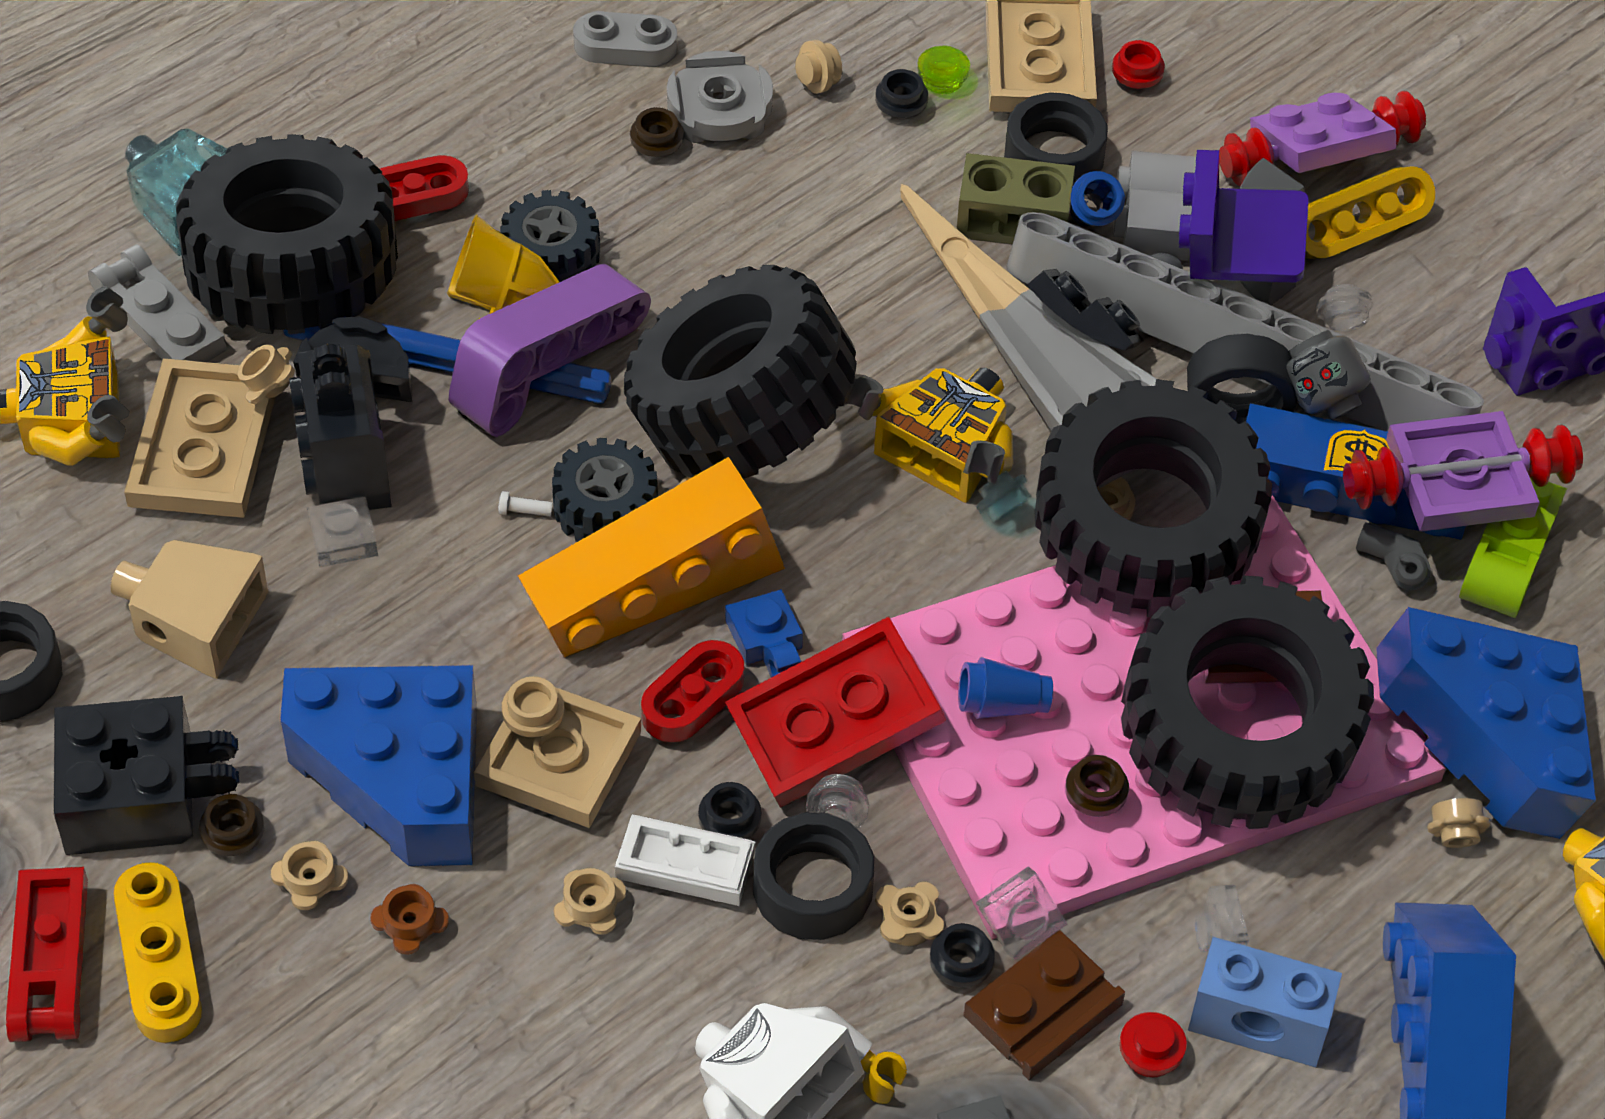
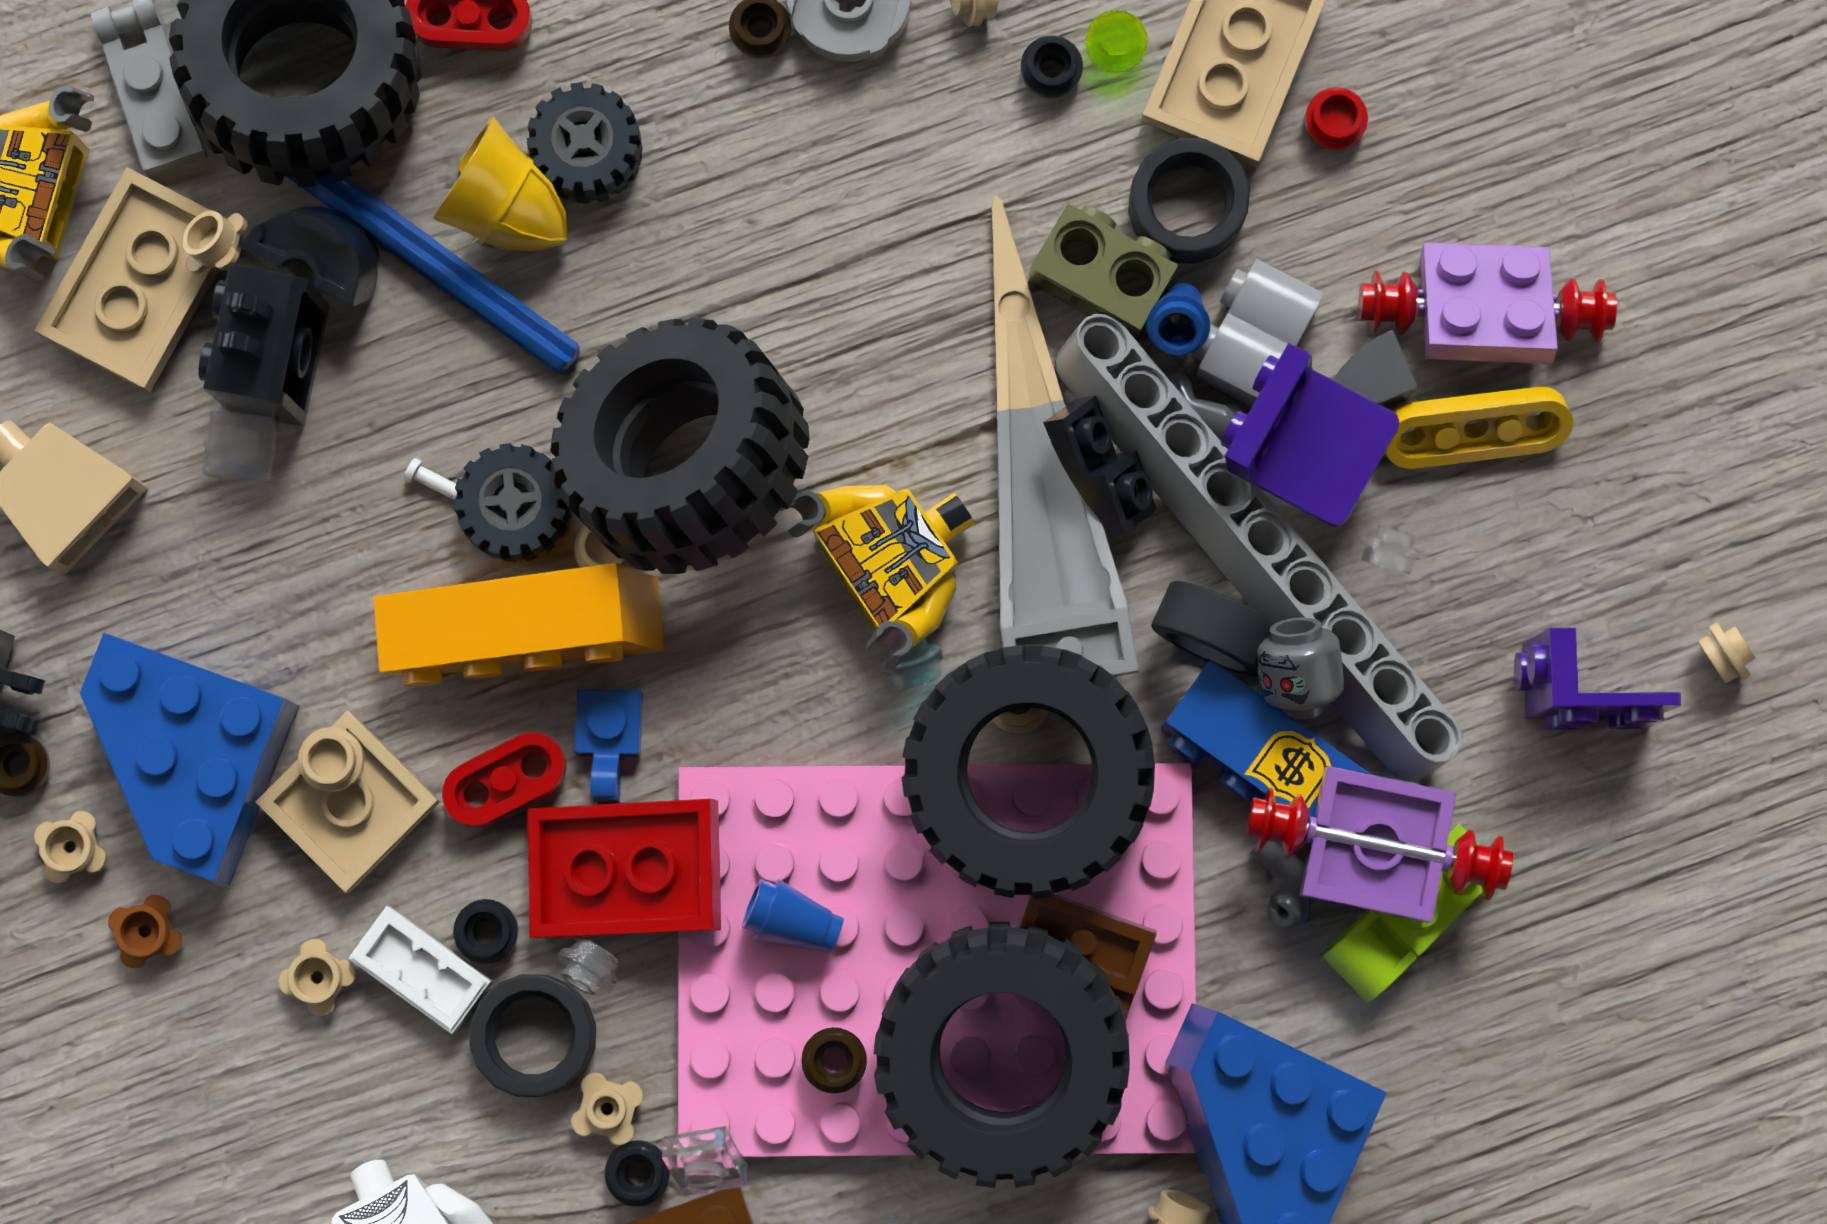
camera: 25 degrees right, 30 degrees up
medium lavender beam [448,264,651,437] -> none

